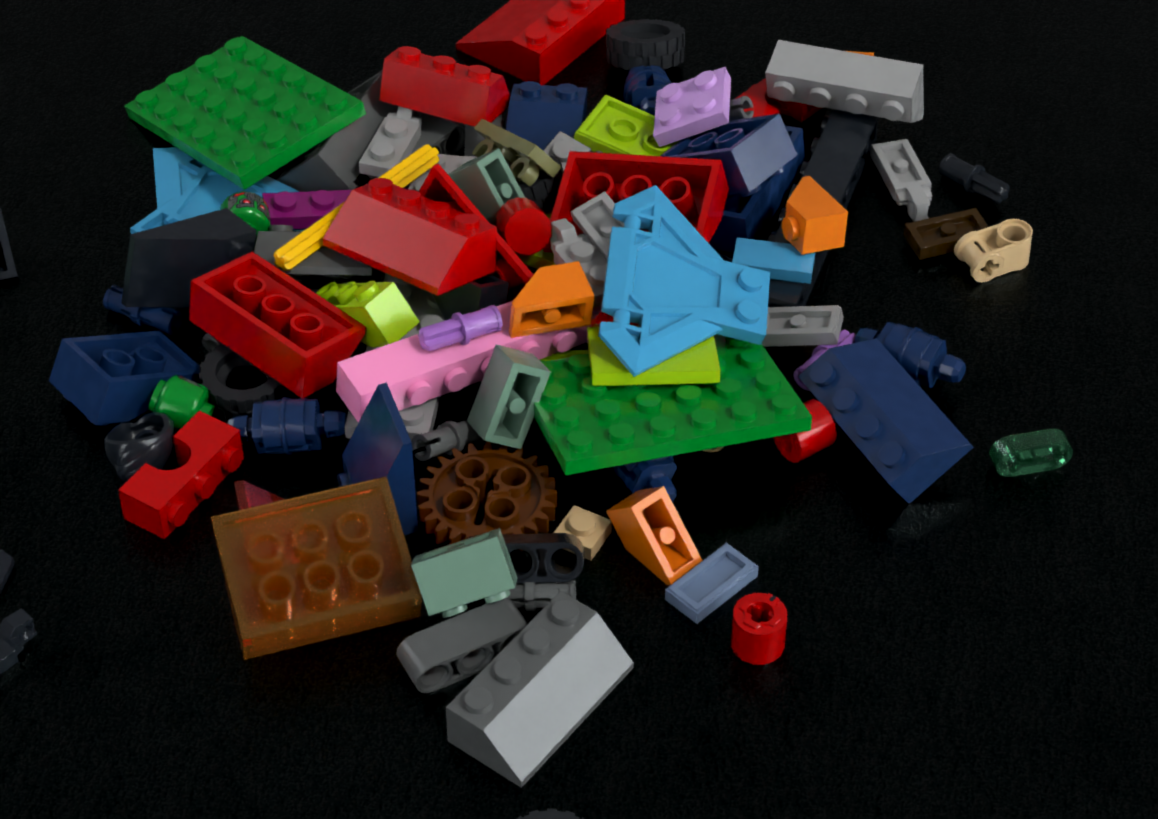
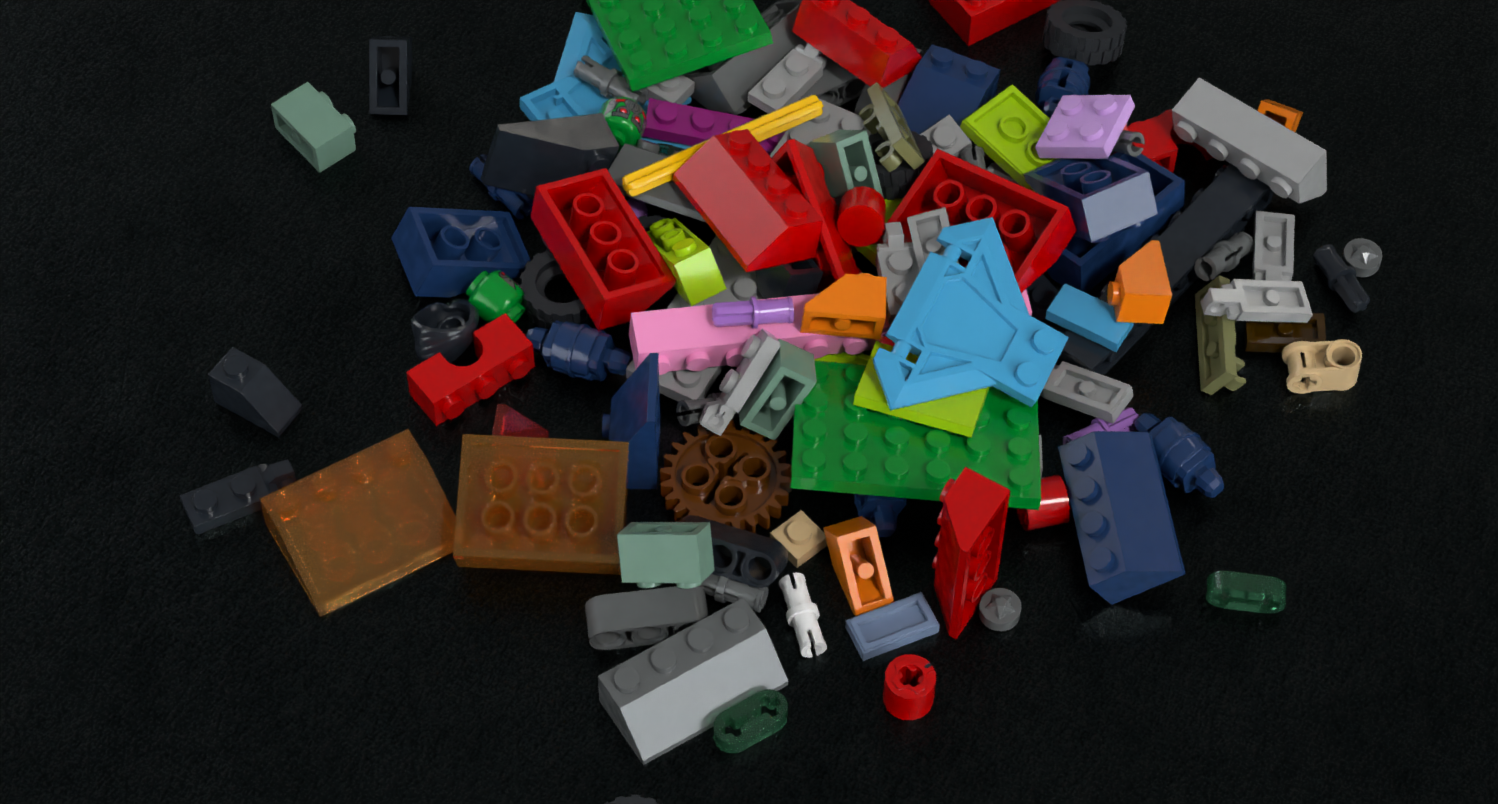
camera: 20 degrees right, 10 degrees up
none -> clear orange slope [260,429,468,617]
none -> dark grey pin [574,55,649,106]
none -> light grey plate [645,75,695,104]
none -> light grey hinge [698,328,781,436]
none -> clear green beam [714,689,788,753]
none -> white pin [779,572,827,658]
none -> red slope [932,467,1010,639]
none -> dark grey tile [979,588,1021,631]
none -> dark grey pin [1194,232,1254,281]
none -> olive plate [1195,275,1246,395]
none -> light grey hinge [1200,279,1313,323]
none -> dark grey tile [1342,238,1382,277]

